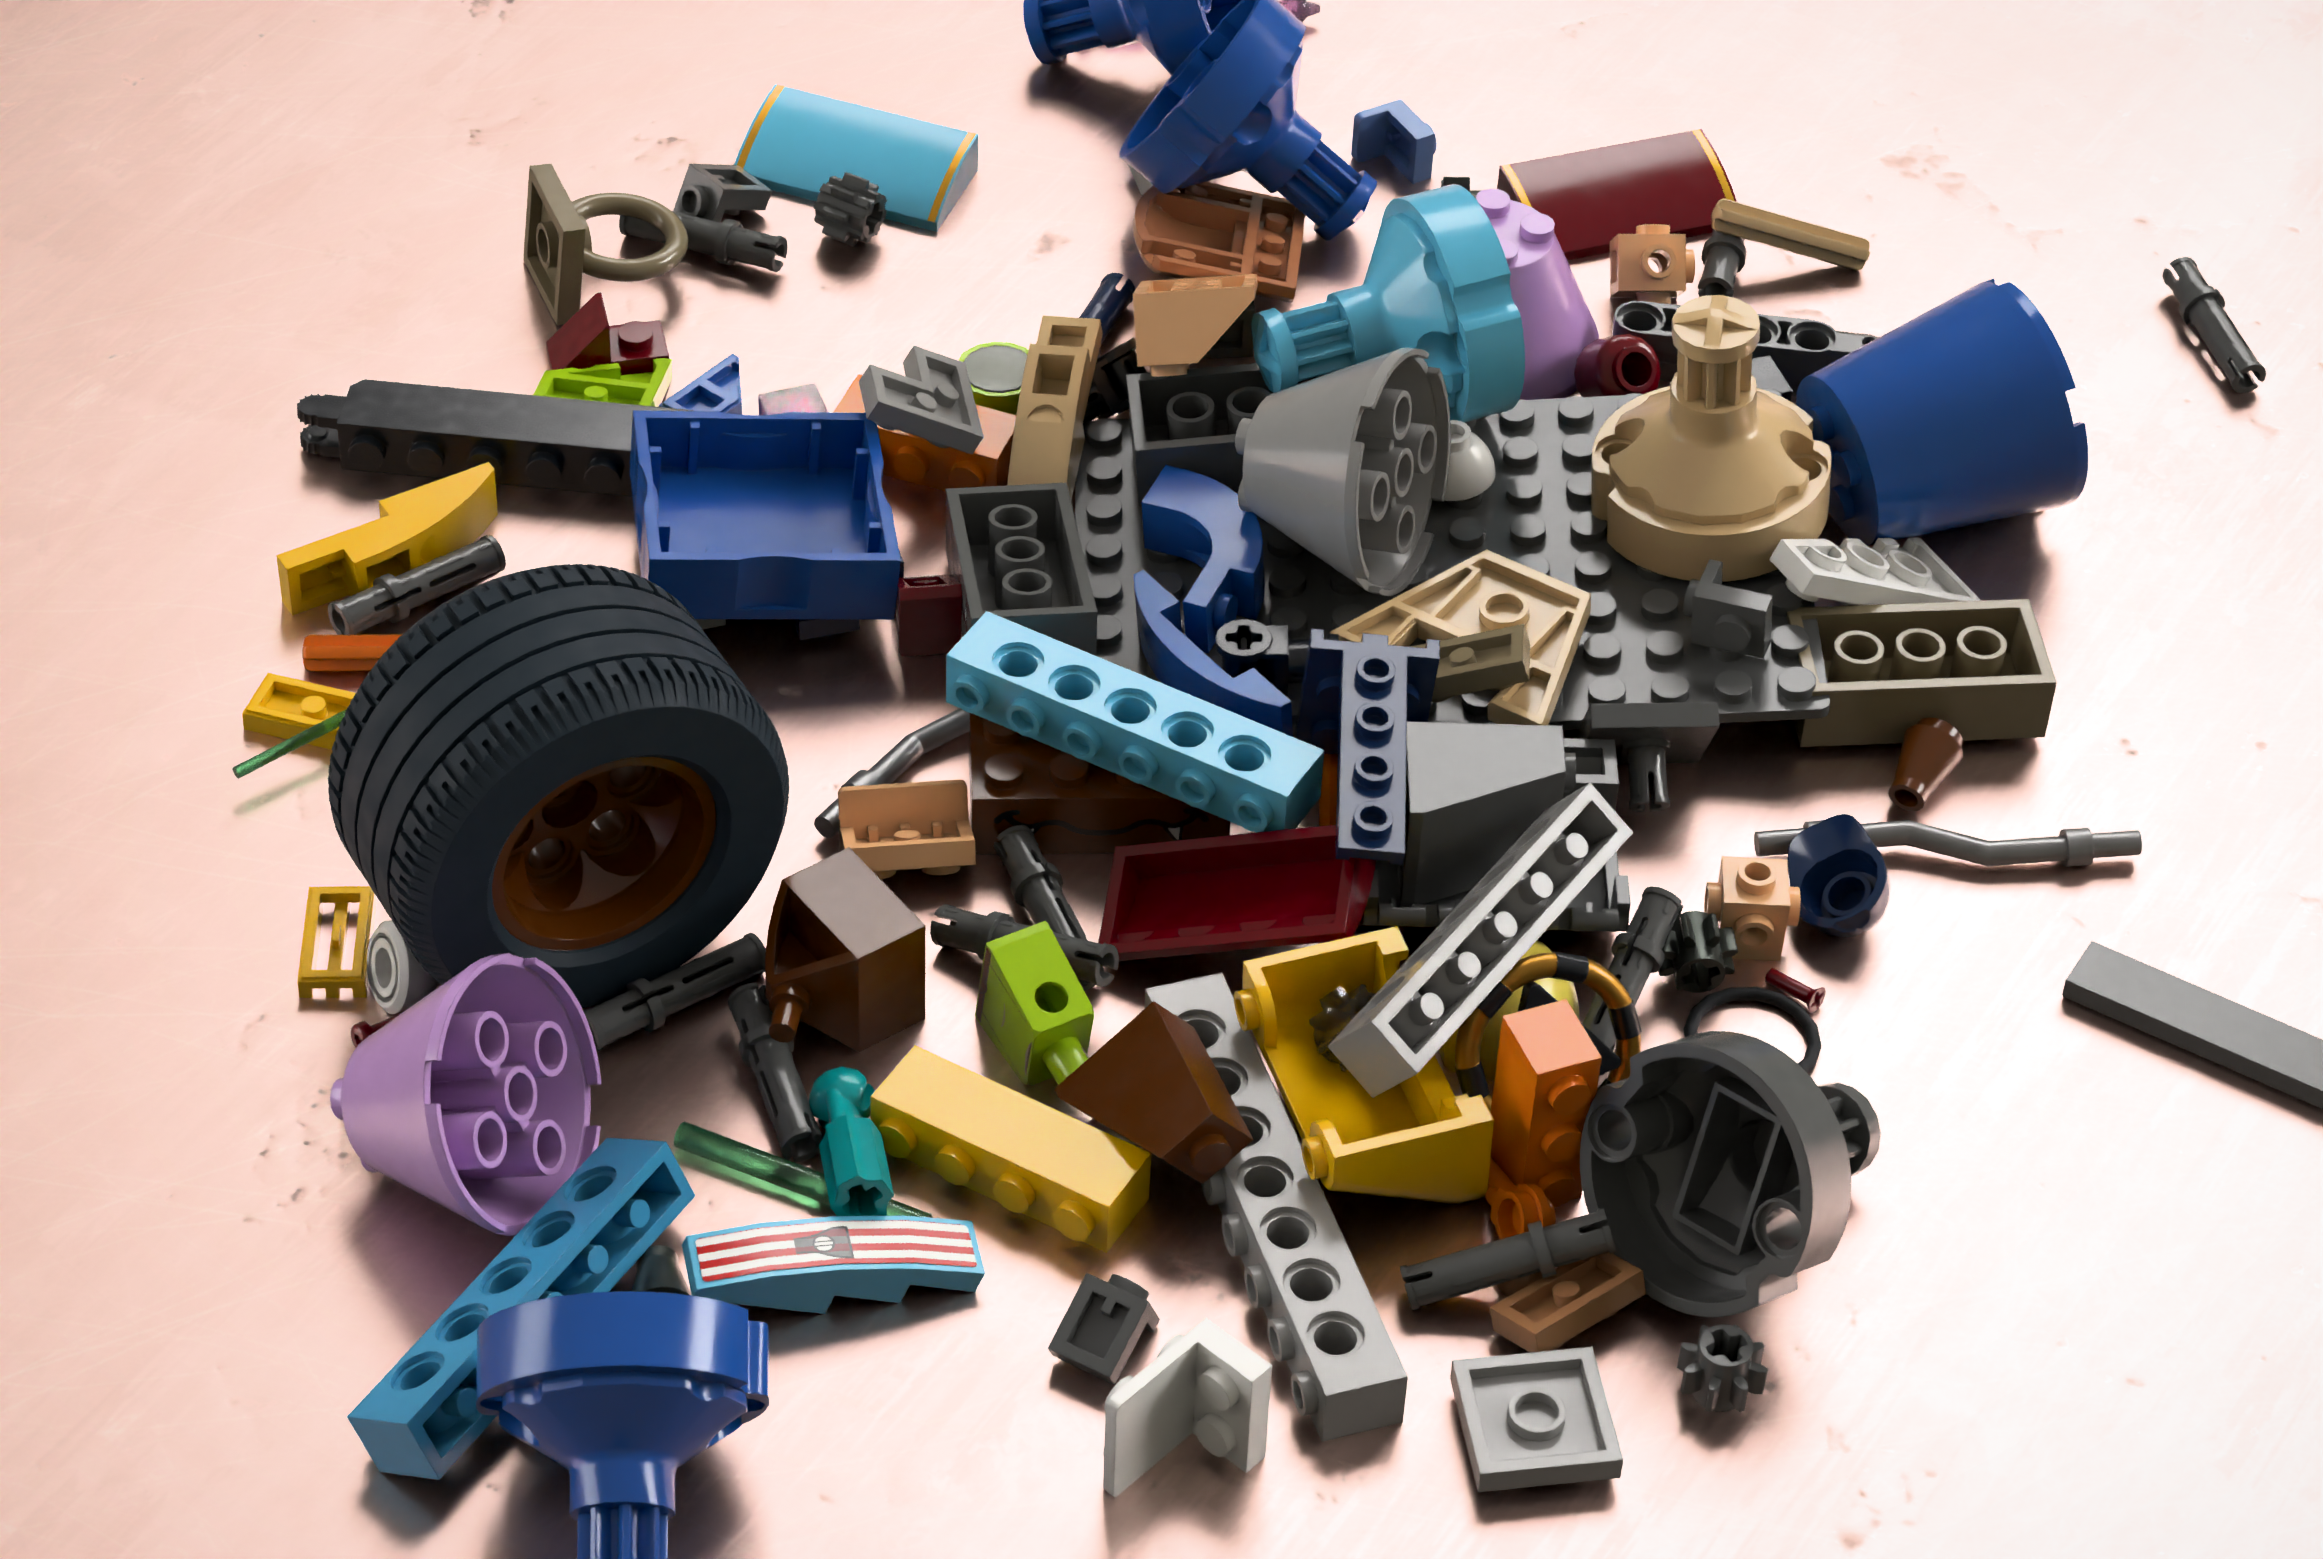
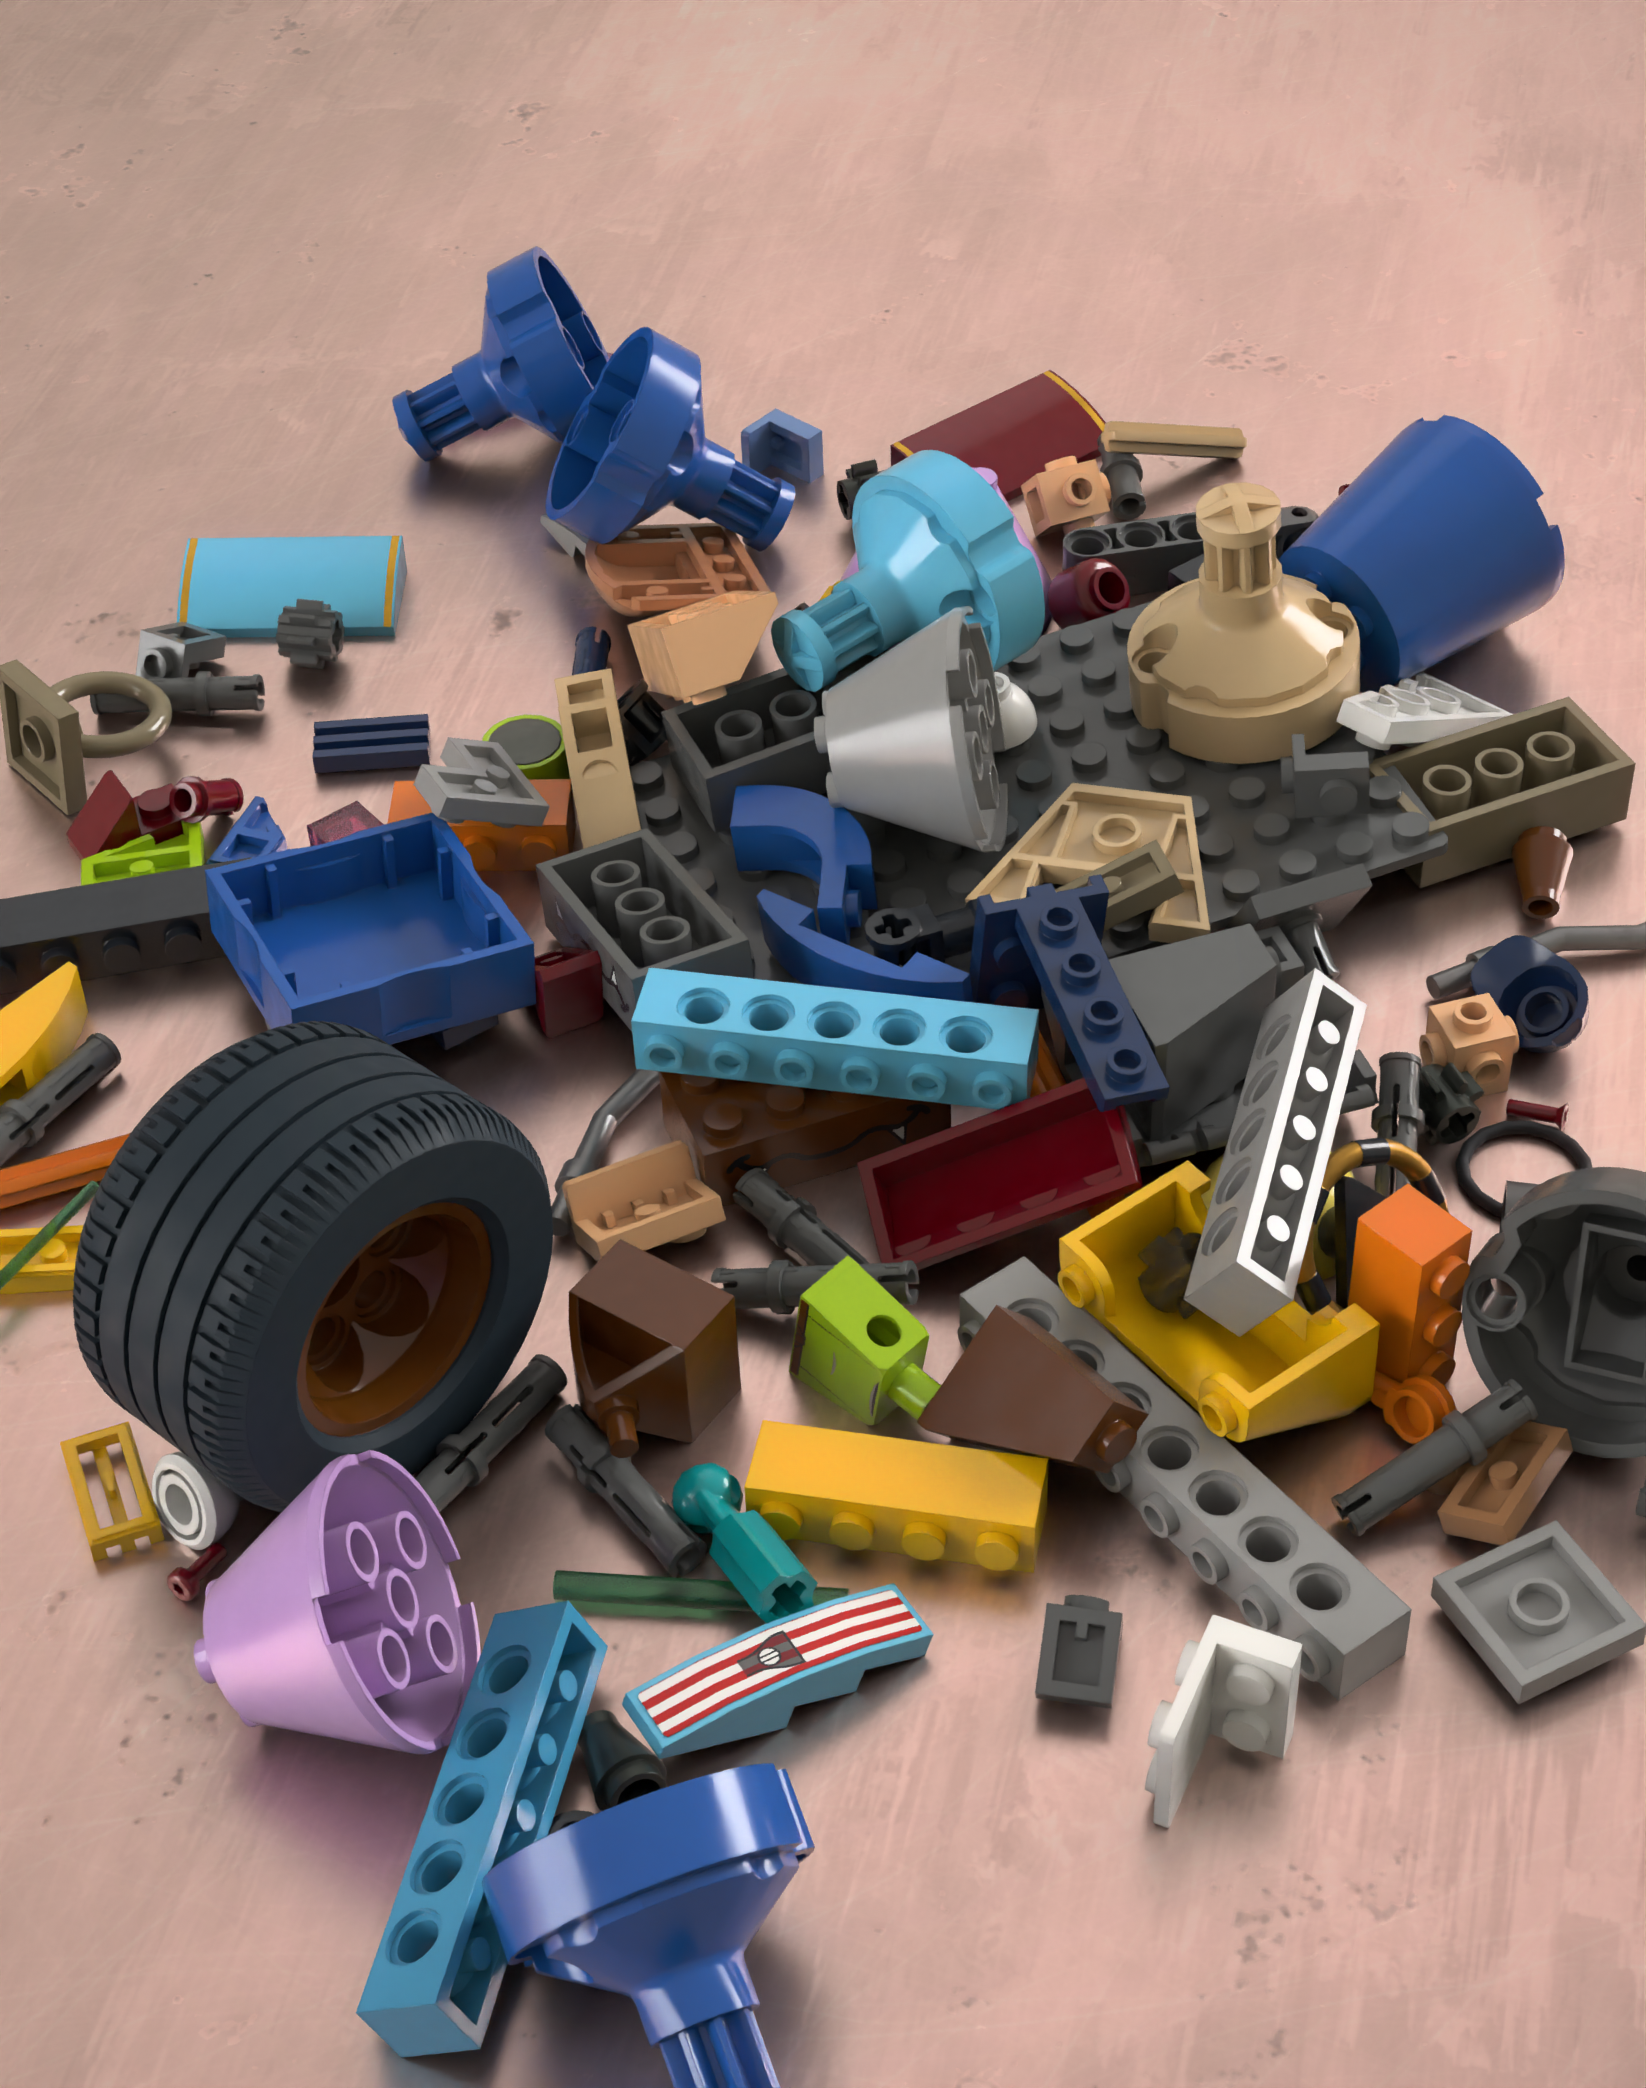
camera: 15 degrees left, 0 degrees up
dark grey pin [2162,257,2267,393] -> none
none -> dark red pin [169,776,244,823]
none -> dark blue tile [312,714,430,773]

